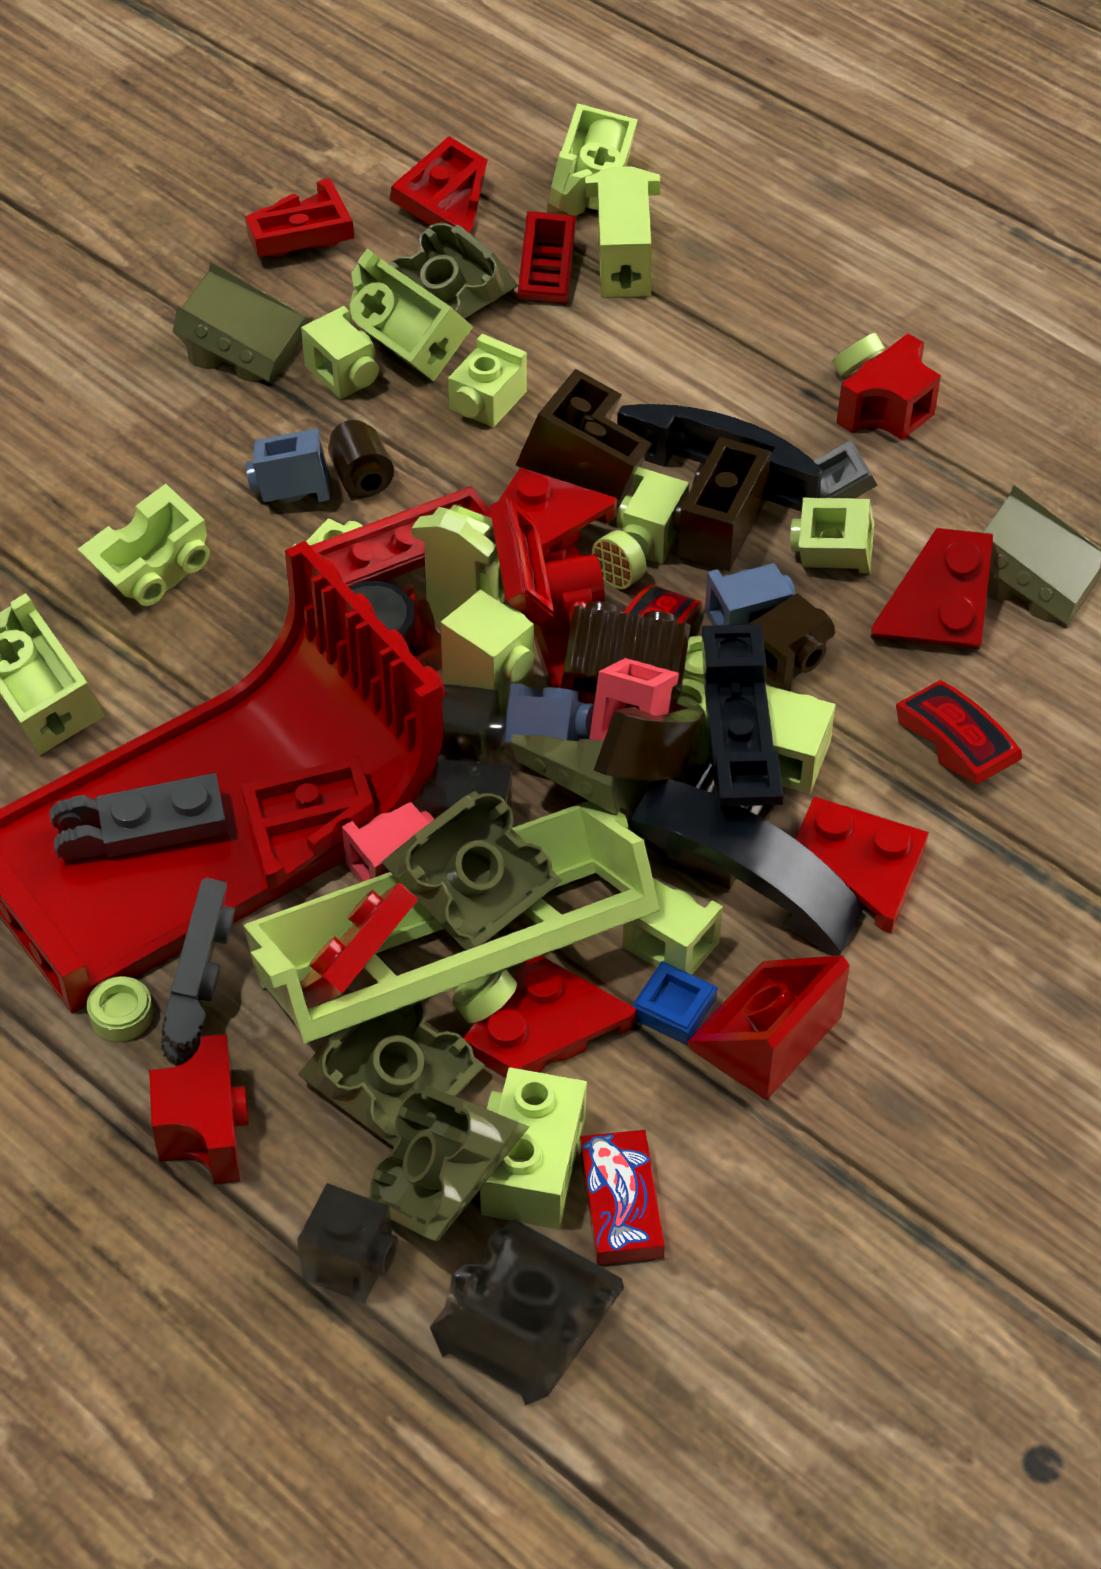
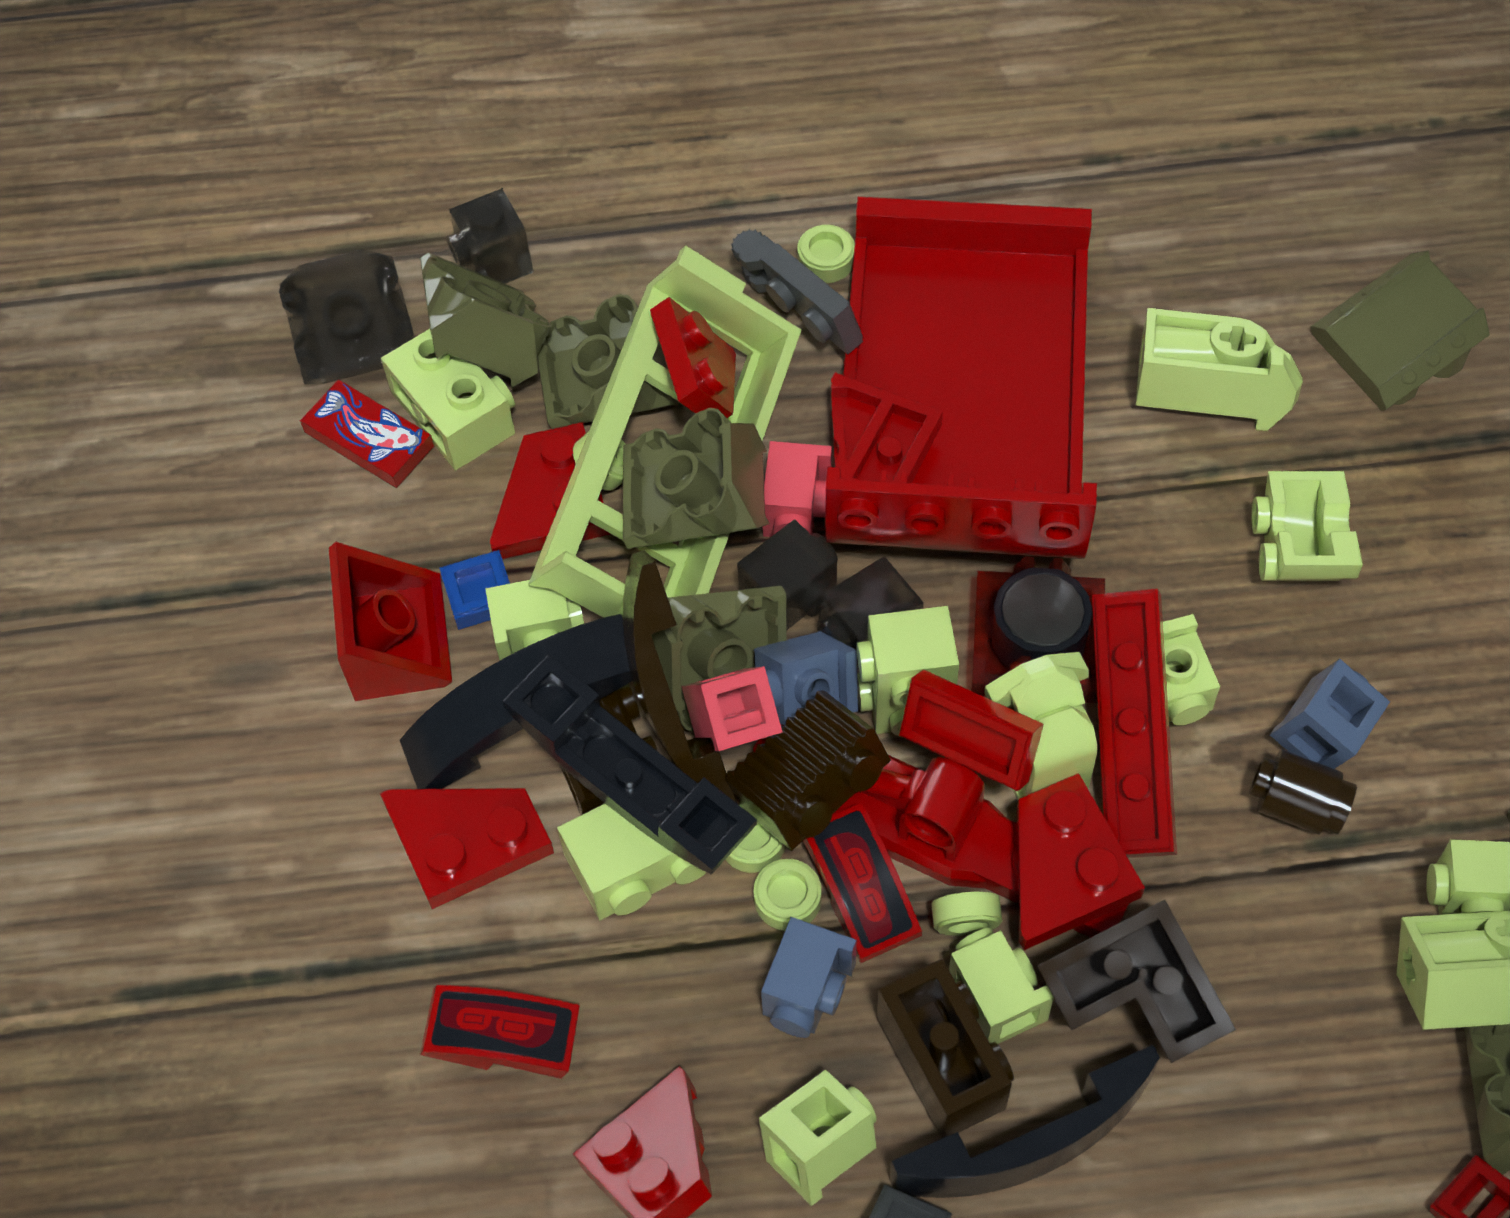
camera: 135 degrees right, 10 degrees up
dark grey hinge [49,773,228,861] -> none
red brick [149,1034,249,1184] -> none
yellowish green brick [448,334,527,428] -> none
dark brown brick [748,593,835,692] -> none

